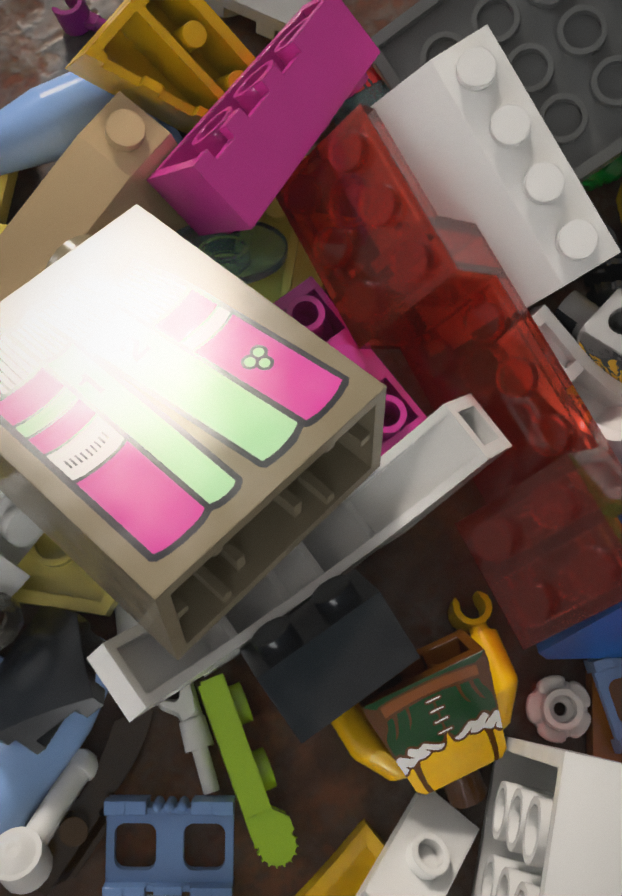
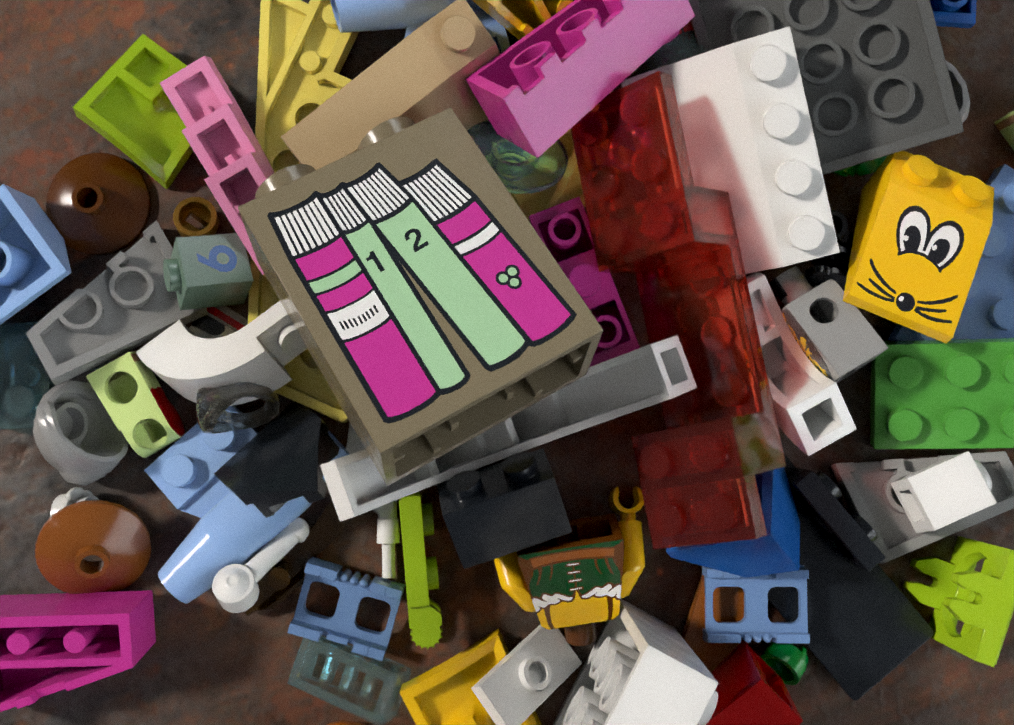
camera: 20 degrees right, 10 degrees up
white plate [525,675,591,743] -> none

